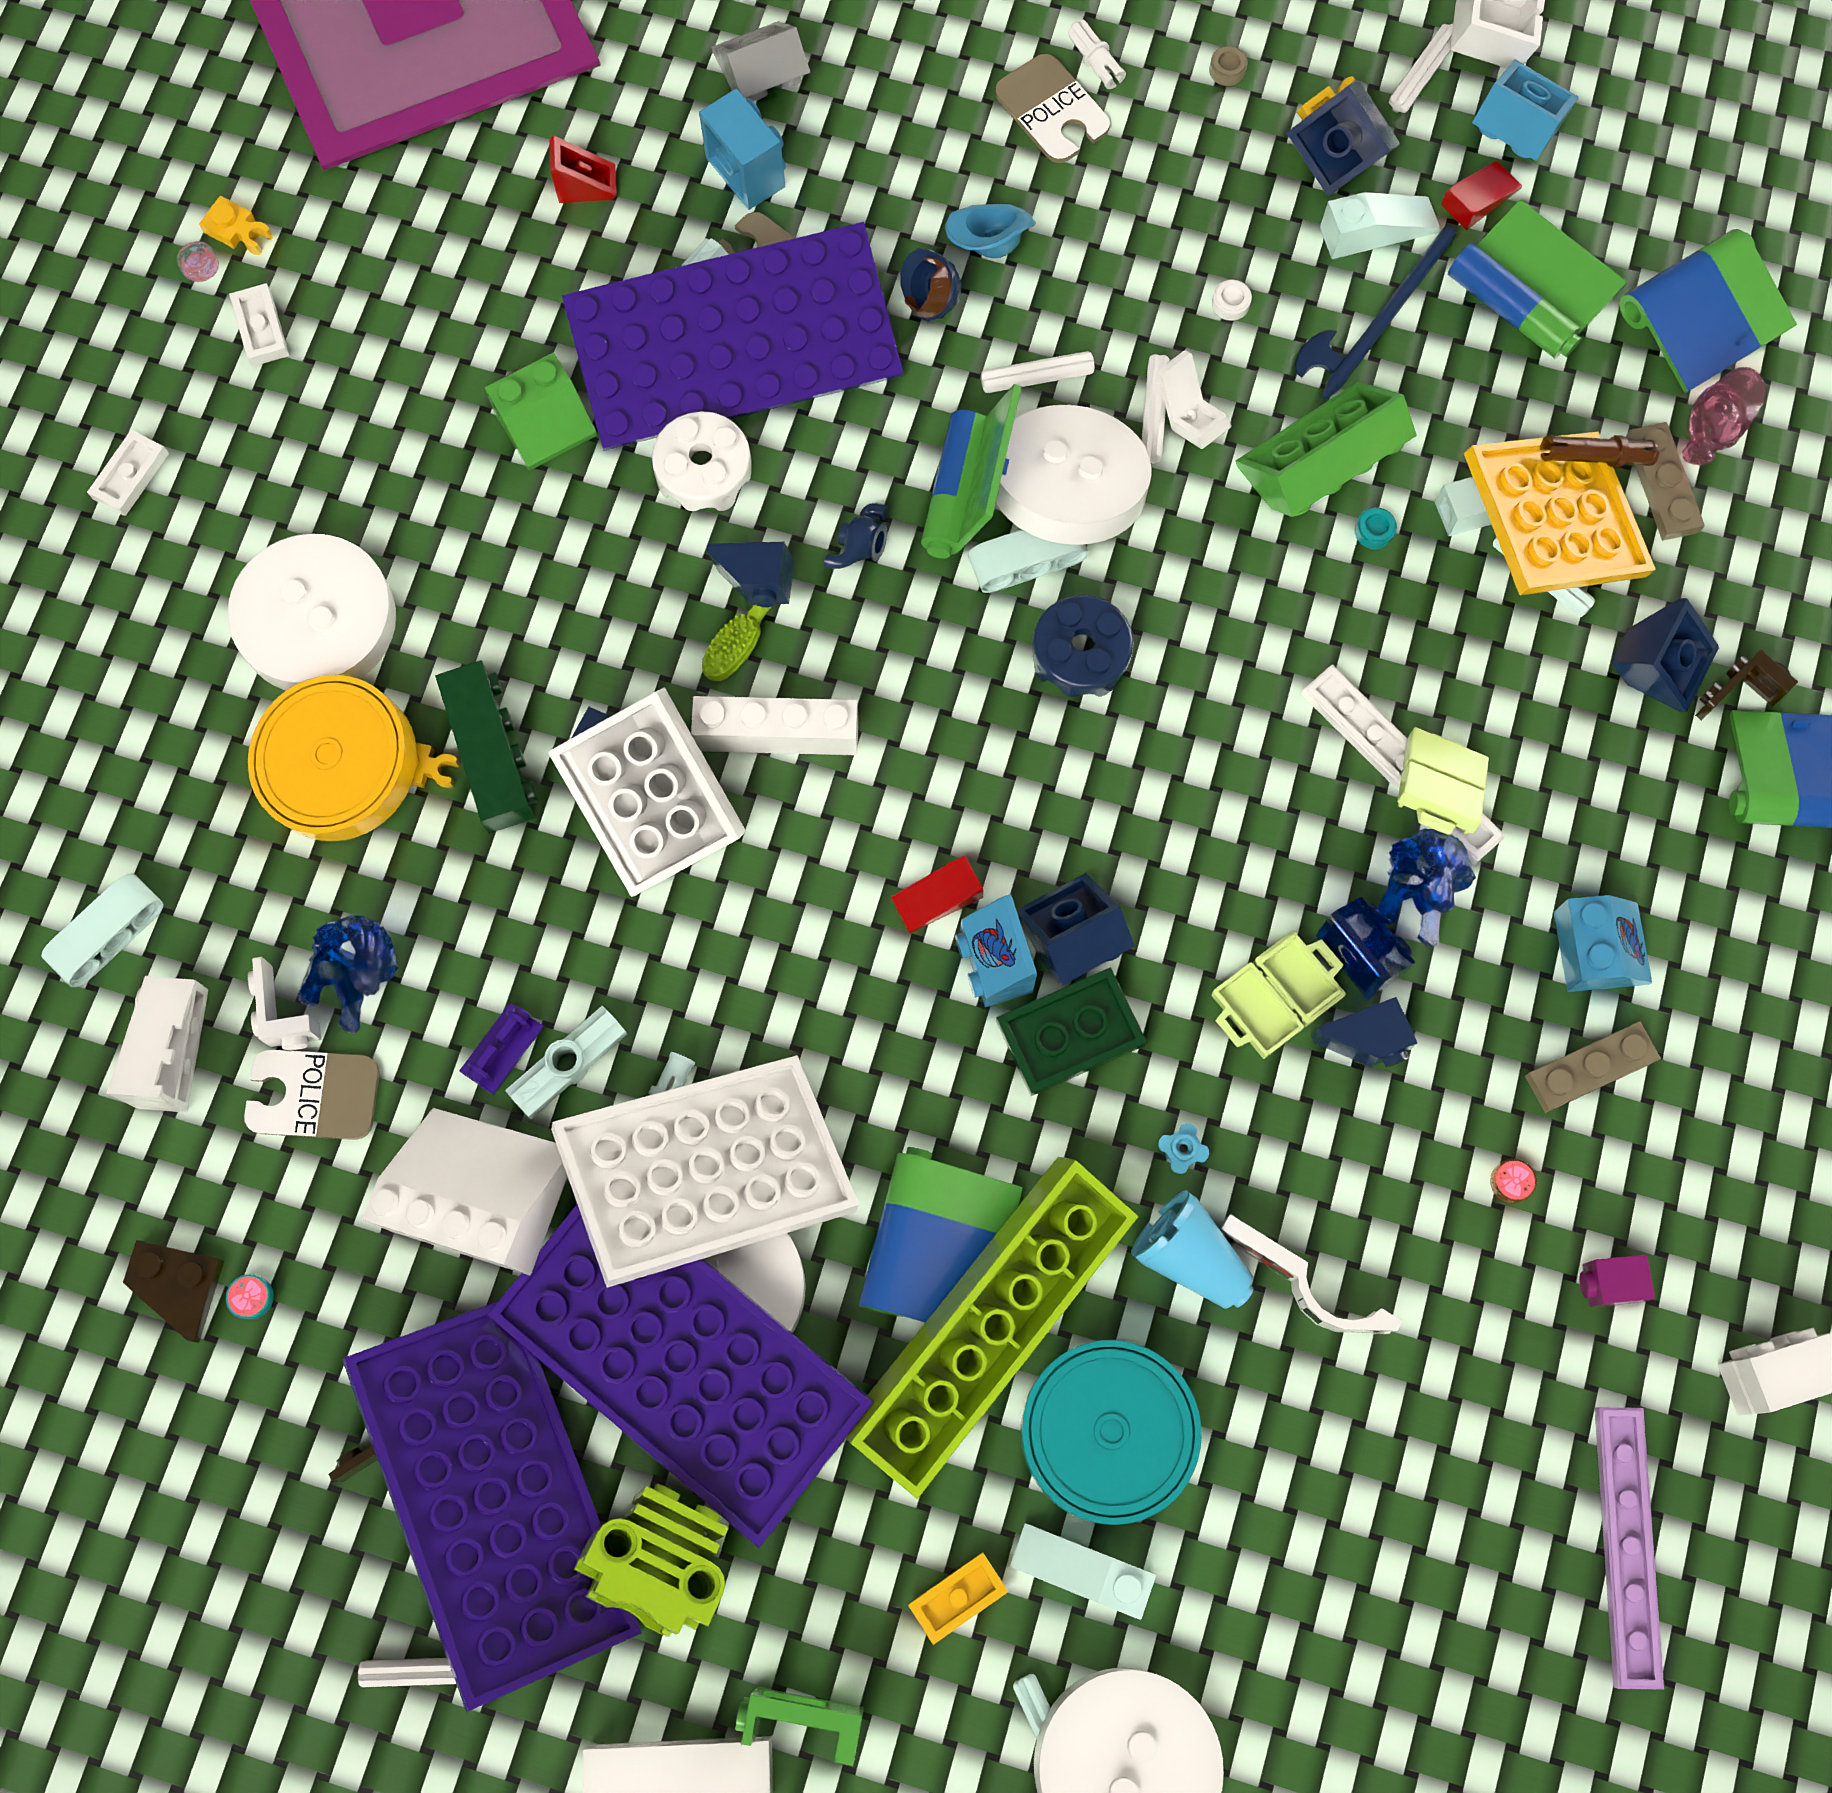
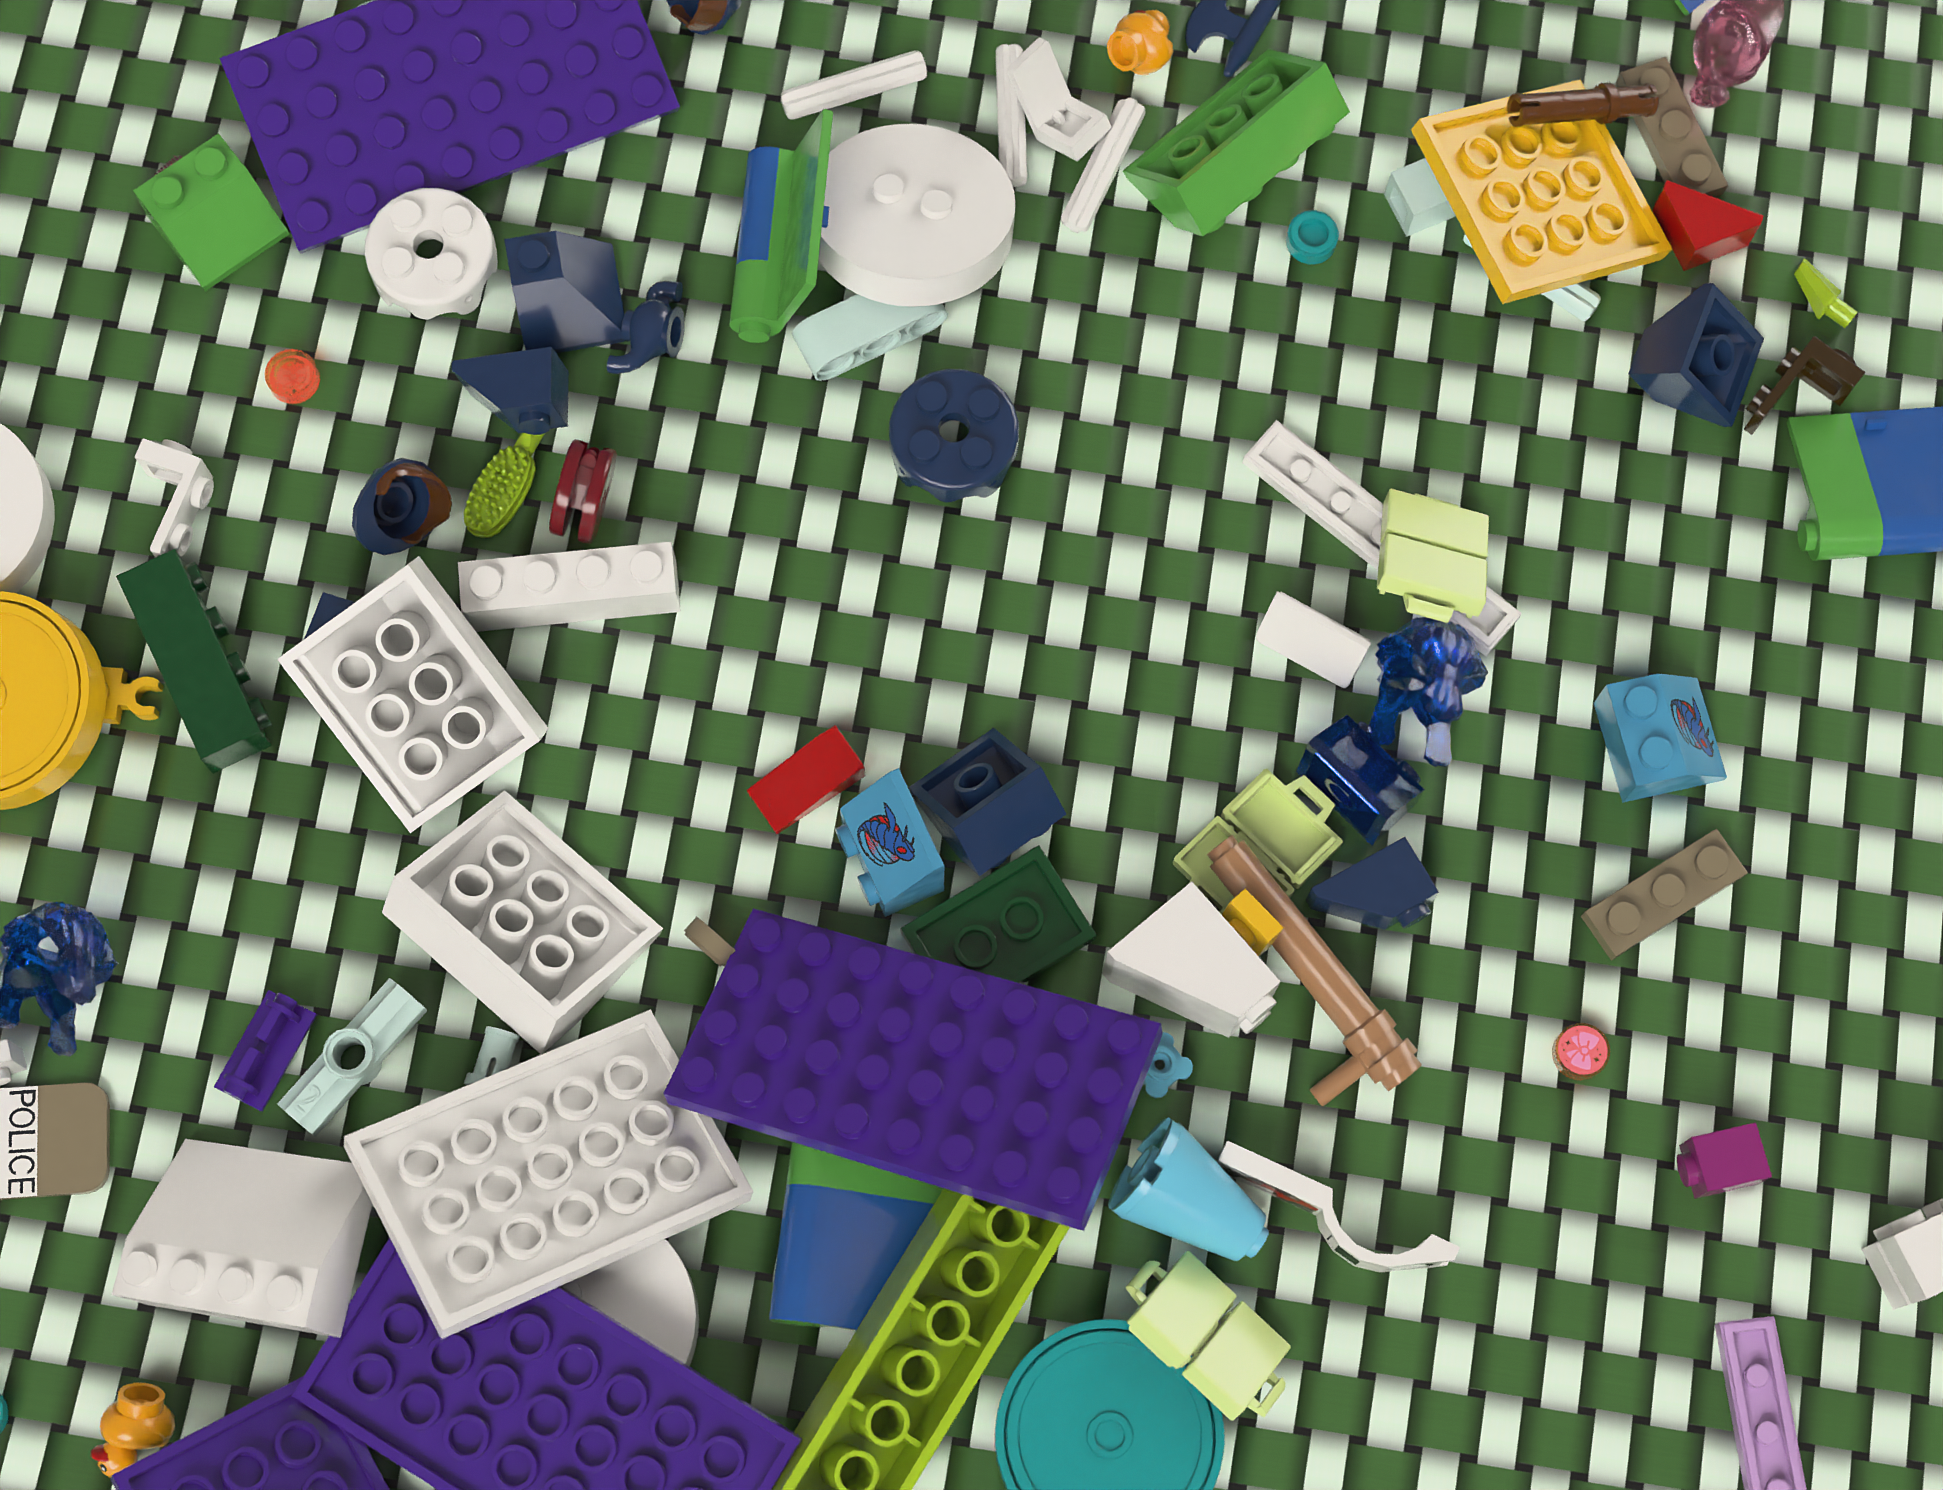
camera: 10 degrees left, 0 degrees up
none -> light orange animal [90,1383,175,1477]
none -> white bracket [135,439,214,558]
none -> clear orange tile [265,349,320,404]
none -> dark blue piece [352,458,452,555]
none -> white slope [382,790,663,1055]
none -> dark blue slope [504,231,626,353]
none -> dark red head [549,439,617,544]
none -> dark purple plate [663,908,1163,1231]
none -> dark tan tile [684,916,736,967]
none -> white axle [1061,97,1146,233]
none -> white slope [1102,881,1280,1038]
none -> light orange animal [1107,10,1173,75]
none -> yellowish green piece [1125,1251,1291,1421]
none -> medium nougat cylinder [1207,835,1422,1107]
none -> yellow plate [1222,889,1284,957]
none -> white slope [1256,591,1371,688]
none -> red slope [1652,180,1764,271]
none -> lime bar [1794,258,1858,328]

